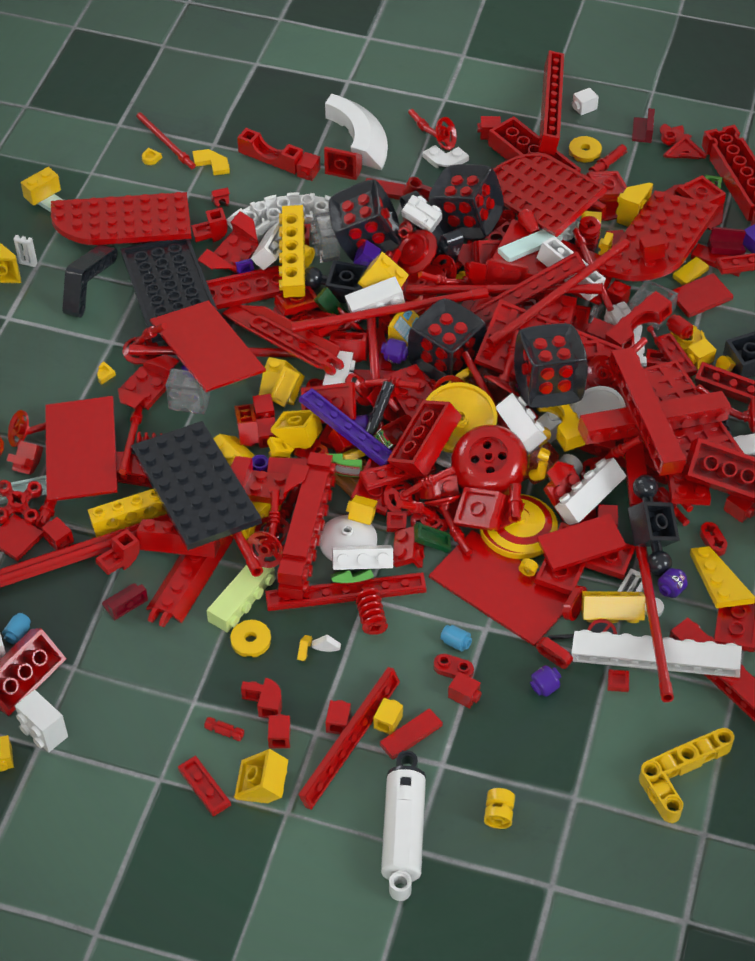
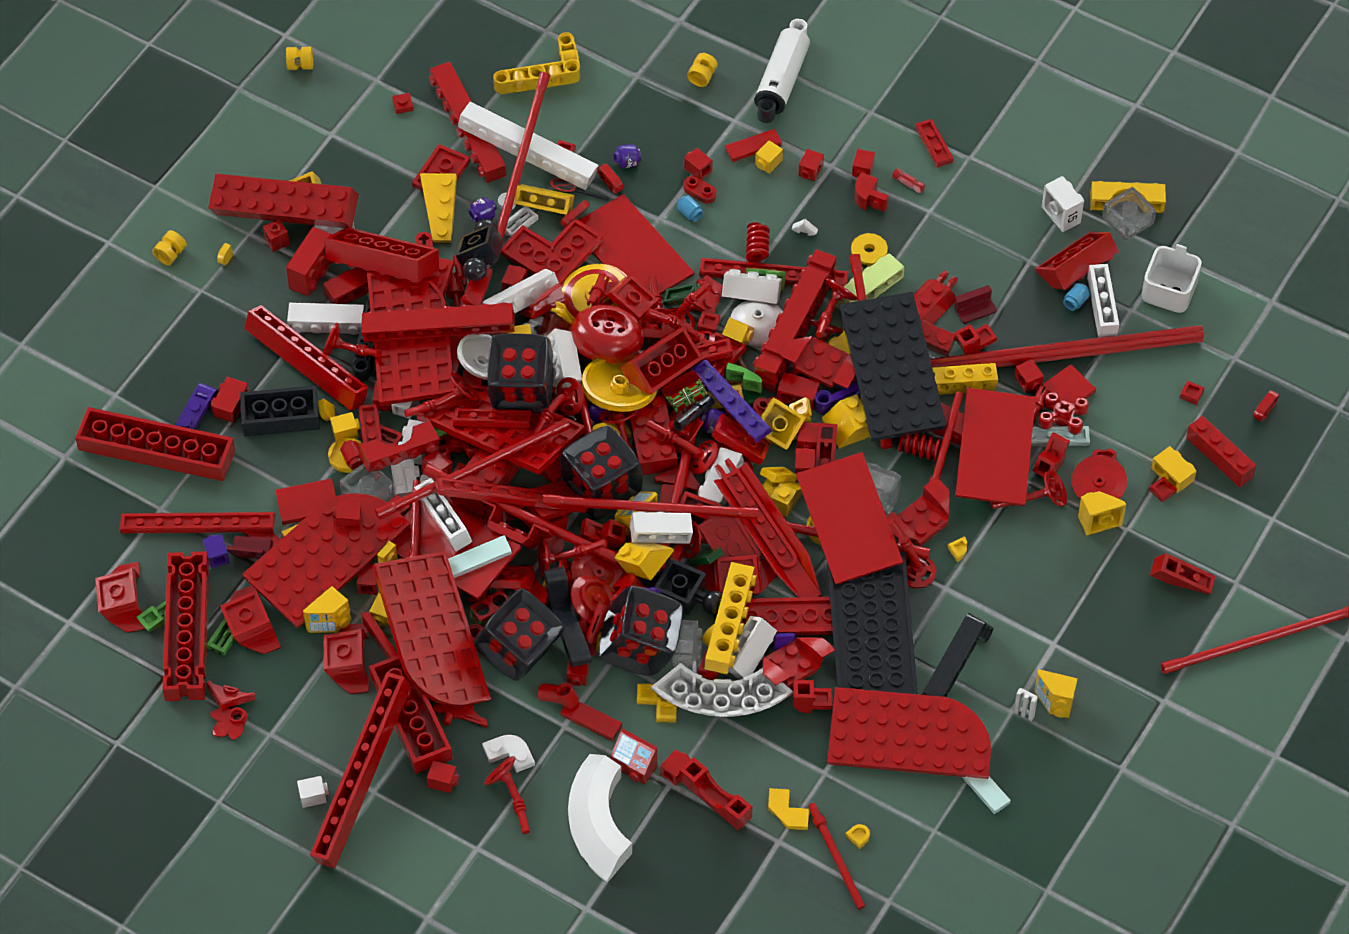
camera: 165 degrees left, 5 degrees up
yellow brick [21,167,61,206] -> none
red tile [210,187,230,208] -> none
yellow slope [234,749,288,803] -> none
yellow tile [297,635,312,661] -> none
red tile [298,667,400,810] -> none
dark purple head [381,338,408,364] -> none
white brick [401,195,442,232] -> none
red cone [517,208,540,235] -> none
yellow axle [519,558,538,577] -> none
red tile [537,514,626,572] -> none
yellow tile [569,136,602,163] -> none
red pin [588,144,627,172] -> none
red brick [608,347,687,476] -> none
dark red panel [632,108,655,143] -> none

